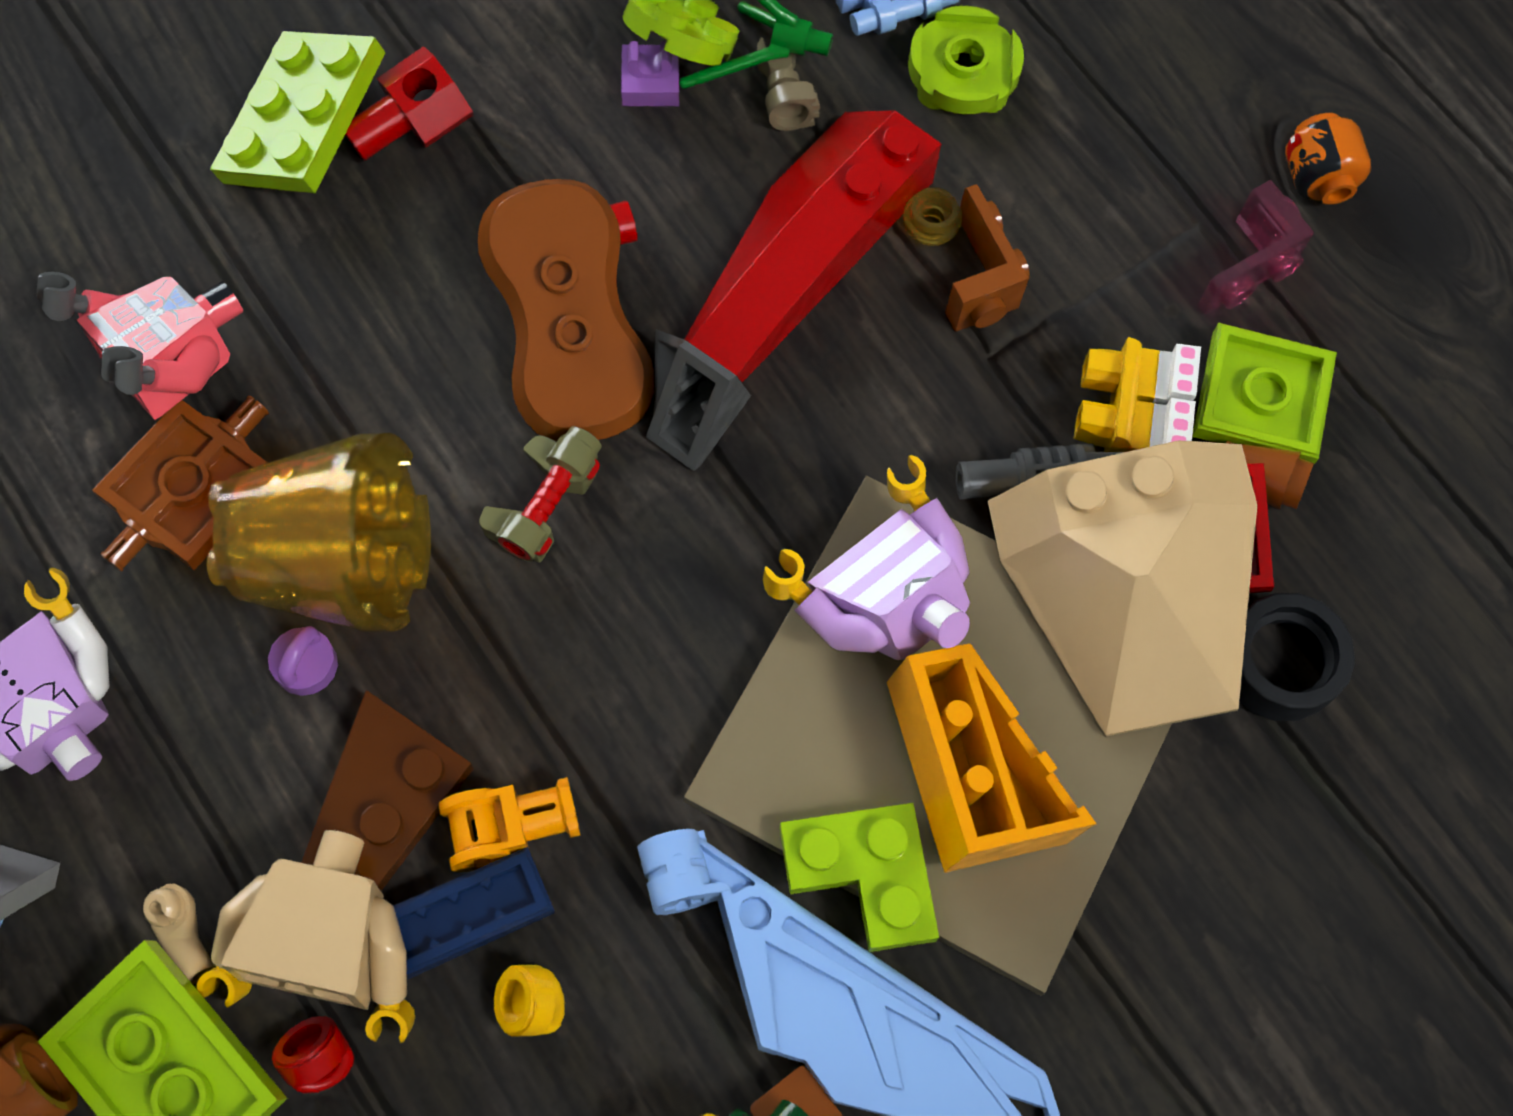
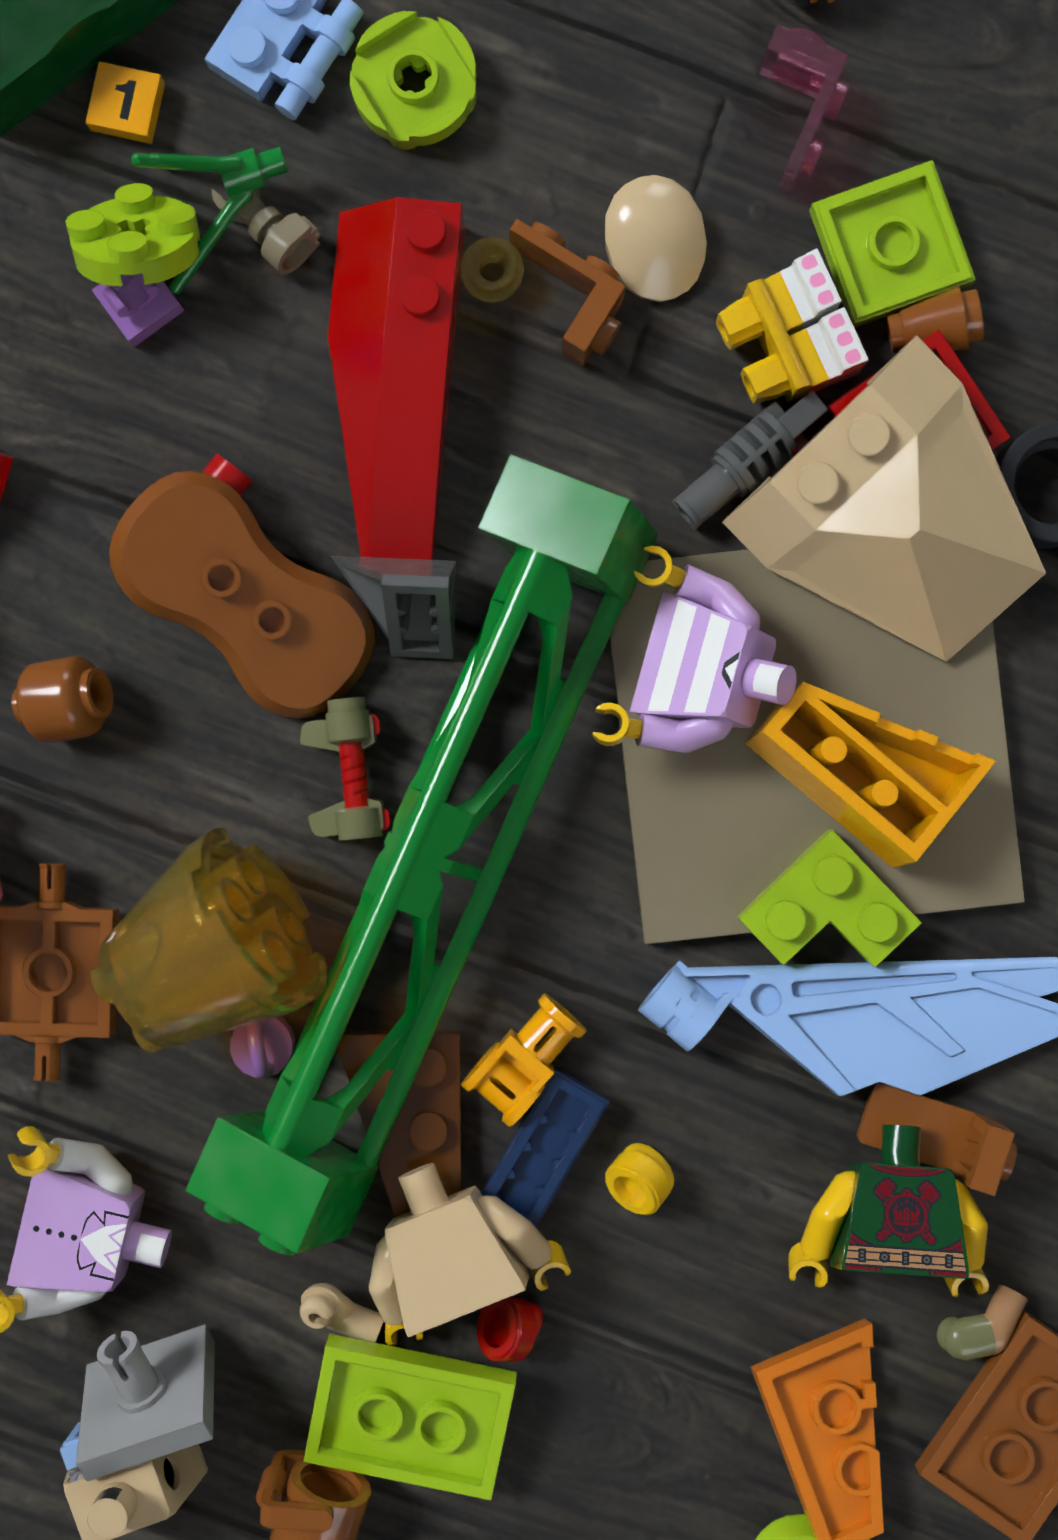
camera: 30 degrees left, 20 degrees up
none -> dark orange head [11,655,114,743]
none -> green piece [185,455,659,1256]
none -> tan hat [605,175,707,302]

